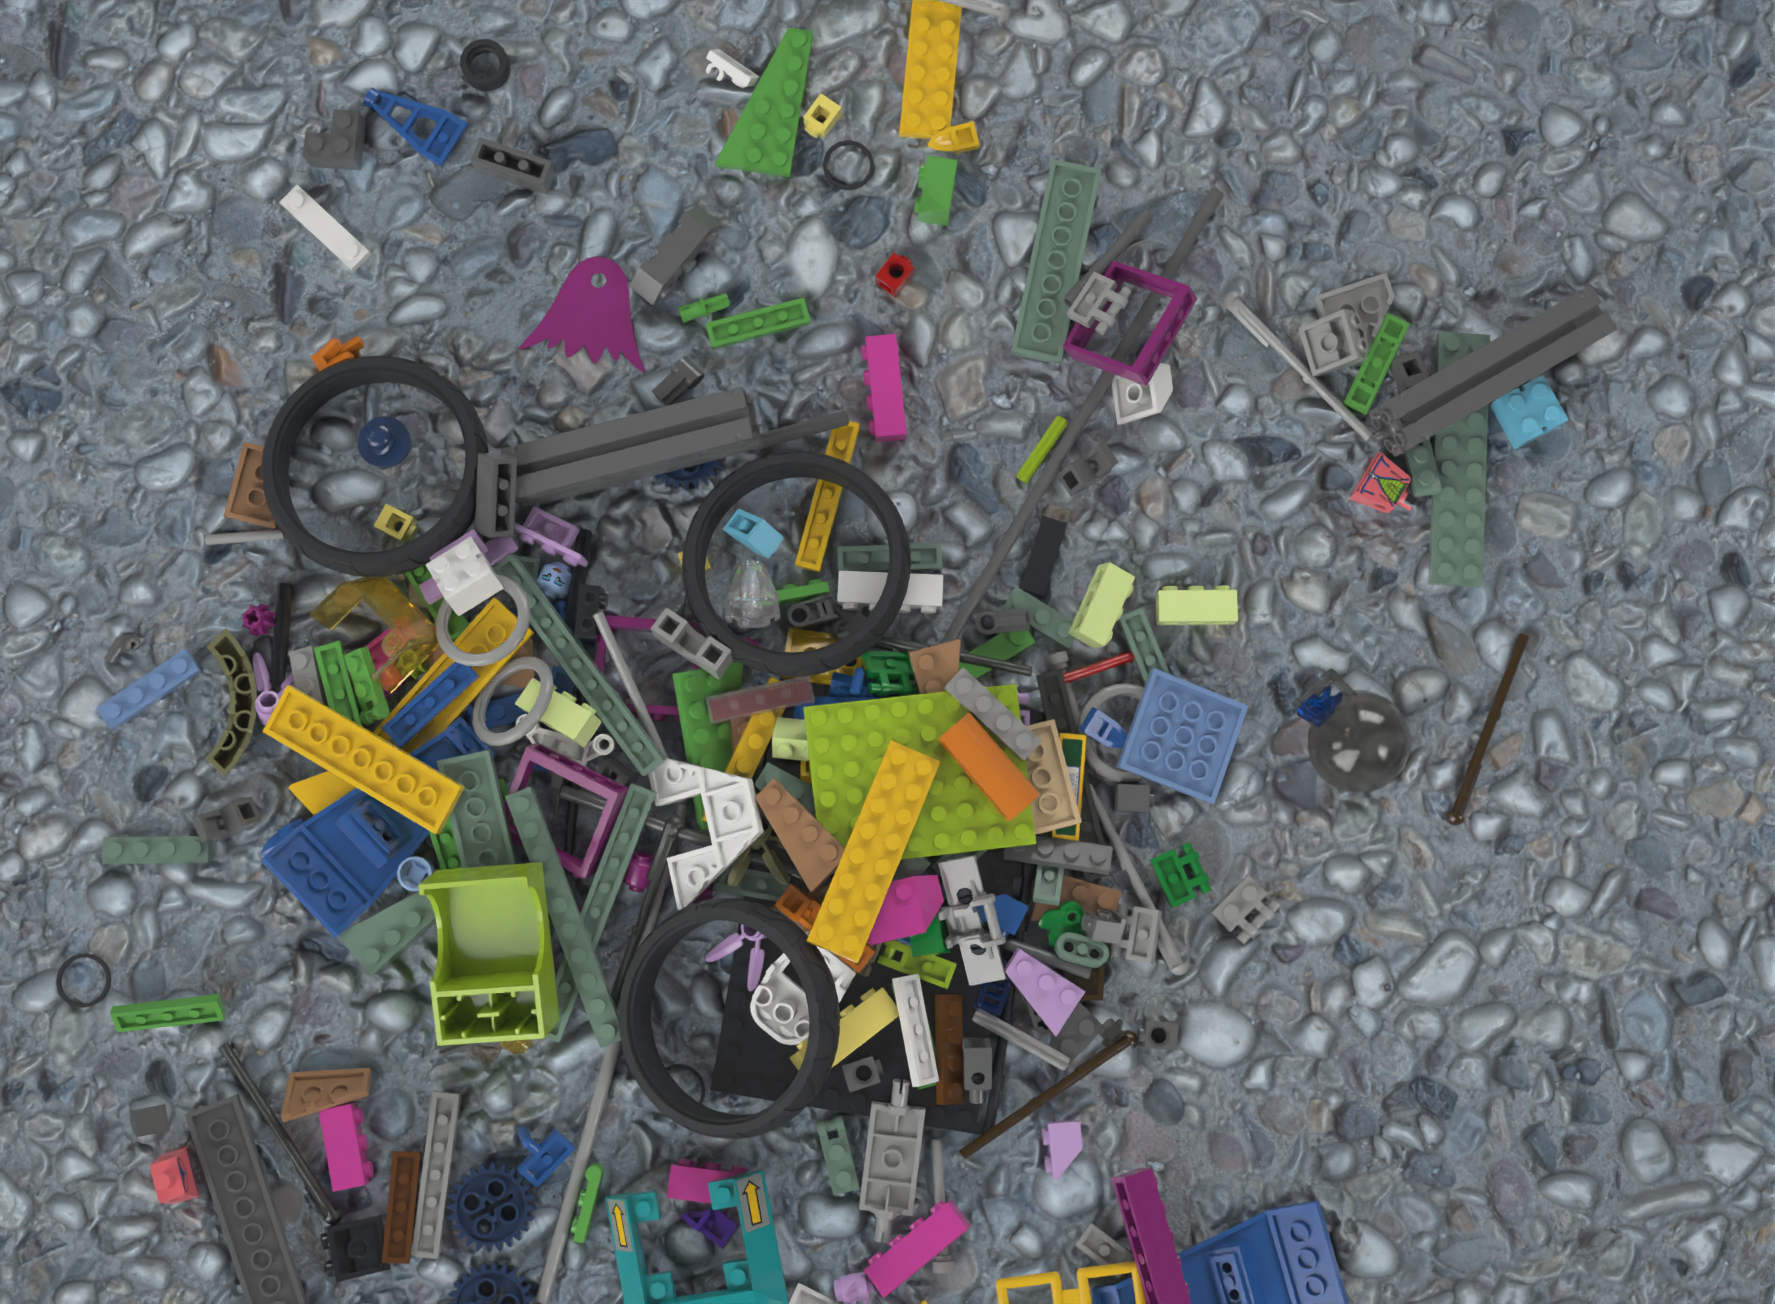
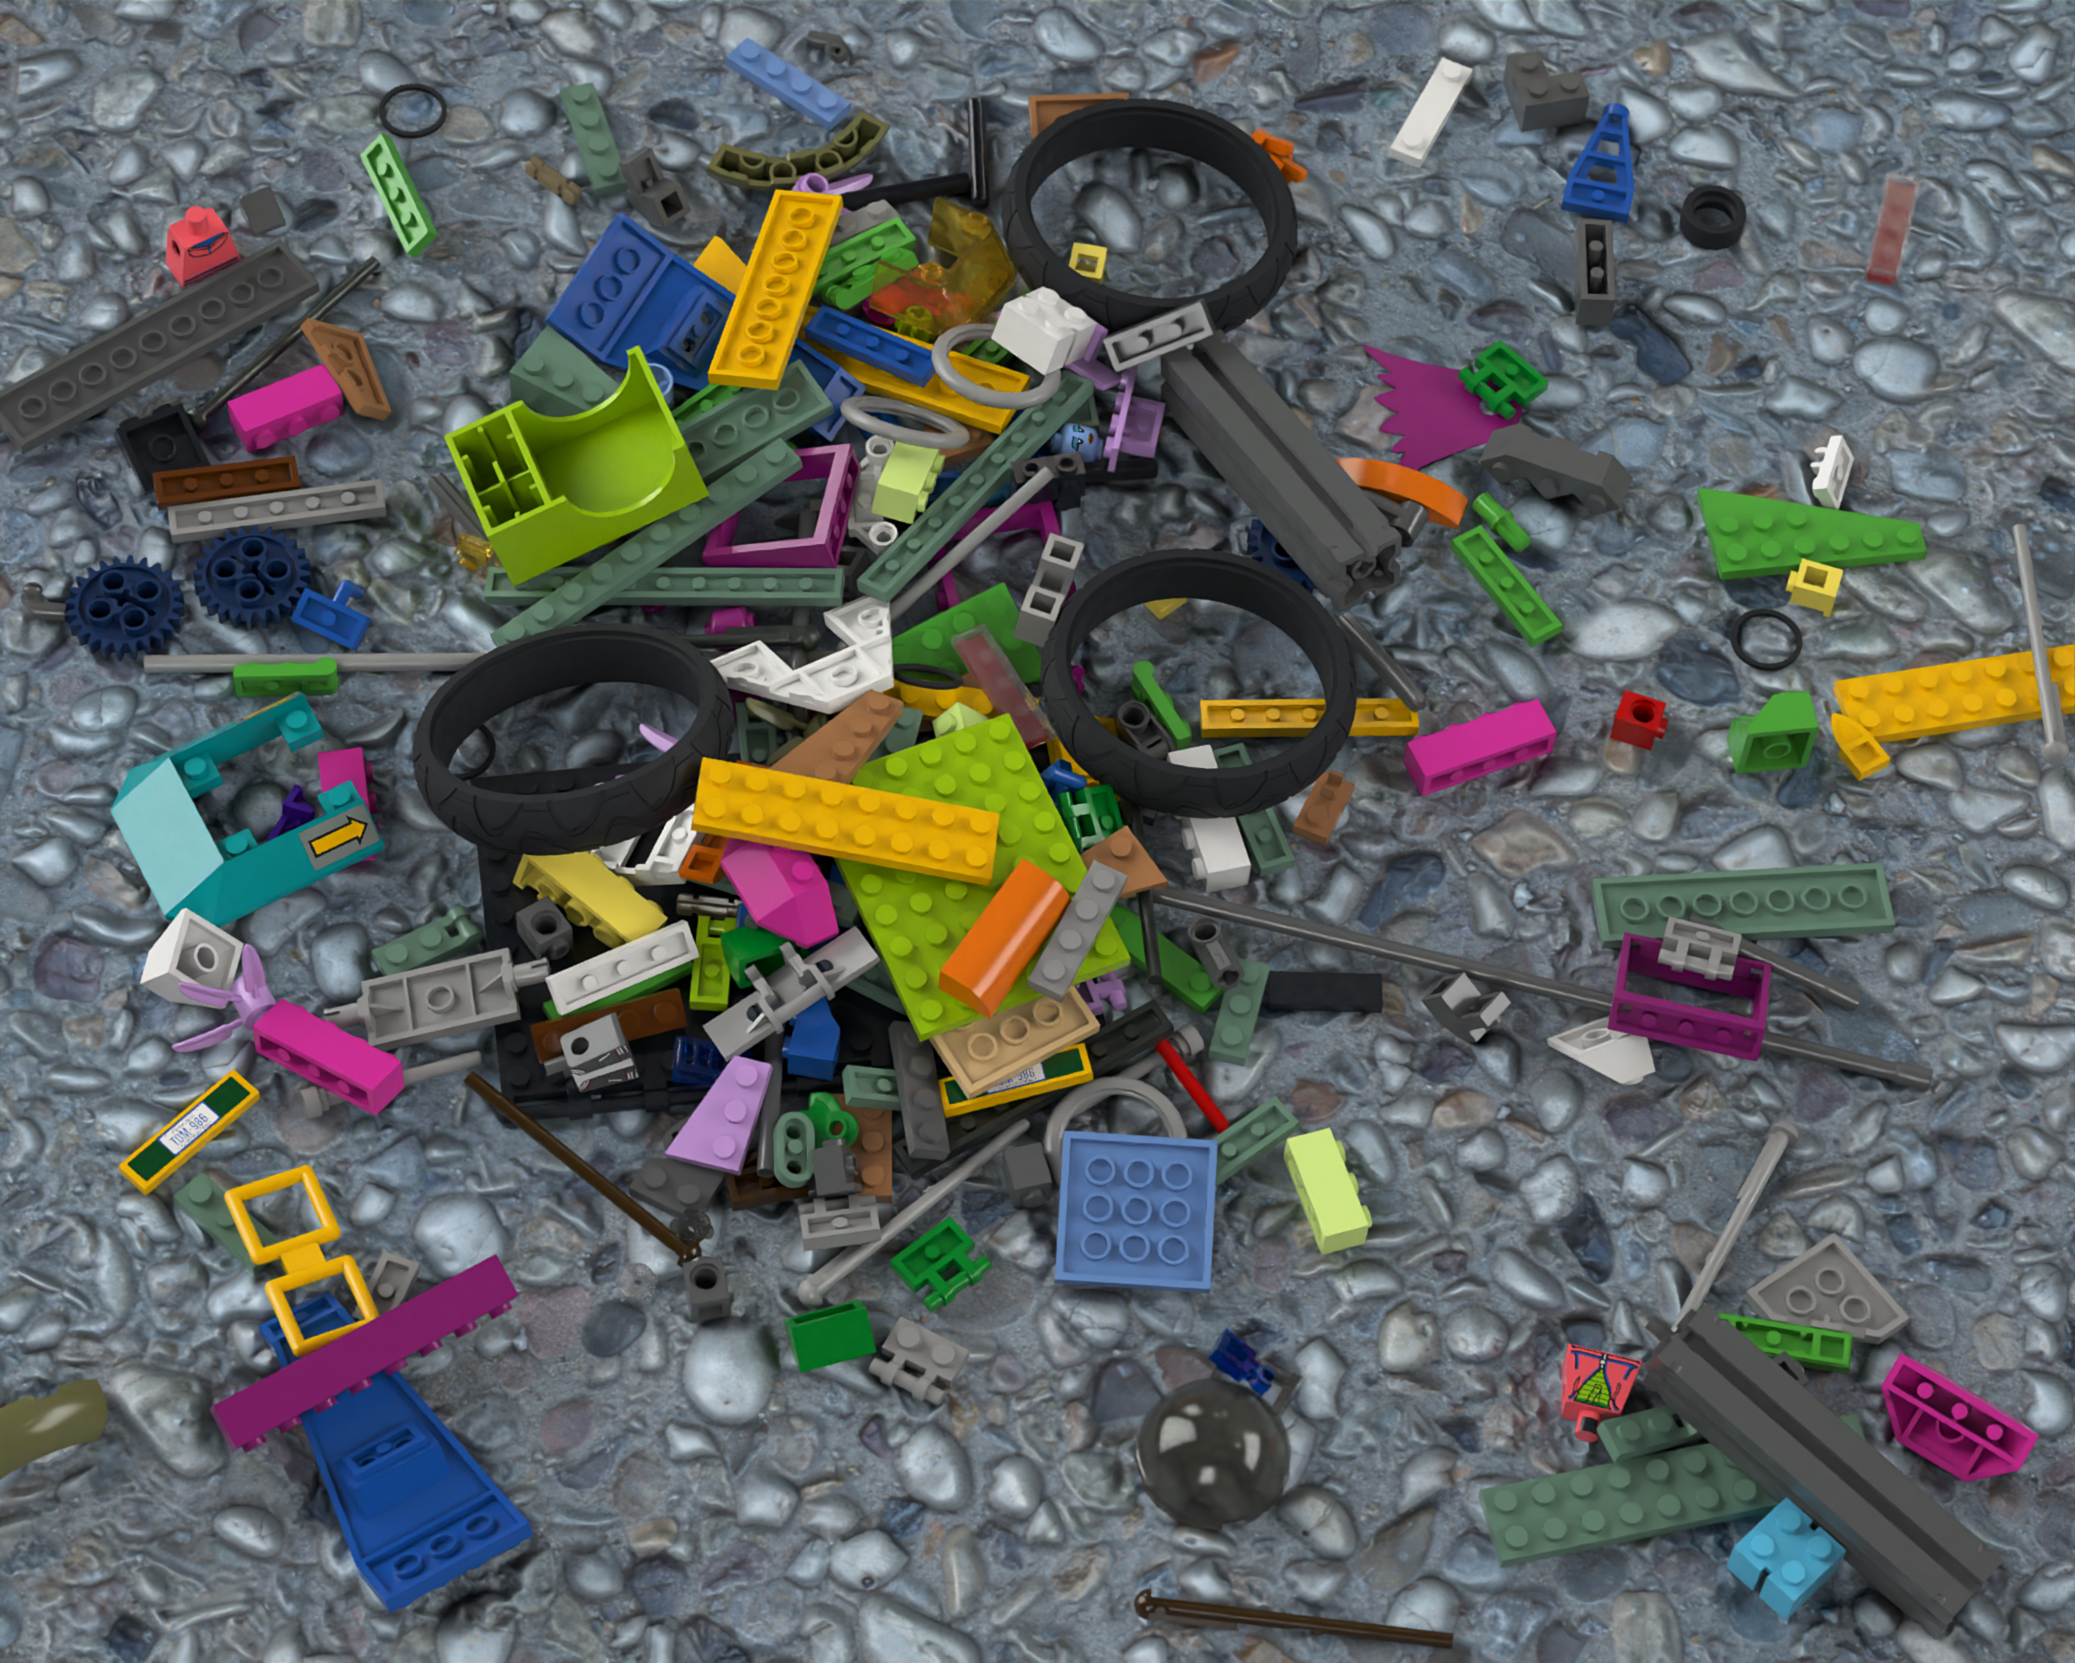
camera: 70 degrees right, 25 degrees down
light grey bar [205,529,285,545] -> none
magenta gear [242,603,276,636] -> none
dark blue plate [357,416,412,470] -> none
medium azure slope [723,508,784,559] -> none
clear cone [724,559,780,628] -> none
light grey axle [972,1008,1070,1070] -> none
lime axle [1016,416,1068,484] -> none
lavender slope [1042,1119,1083,1179] -> none
yellowish green brick [1068,562,1135,648] -> none
blue plate [1079,707,1127,748] -> none
light grey plate [1299,309,1369,377] -> none
none -> dark tan axle [525,156,583,205]
none -> green brick [783,1299,876,1373]
none -> black piece [893,664,964,690]
none -> black axle [967,97,990,208]
none -> medium nougat plate [1292,769,1355,847]
none -> orange slope [1335,458,1468,530]
none -> green plate [1458,340,1549,420]
none -> dark pink wedge [1881,1353,2039,1482]

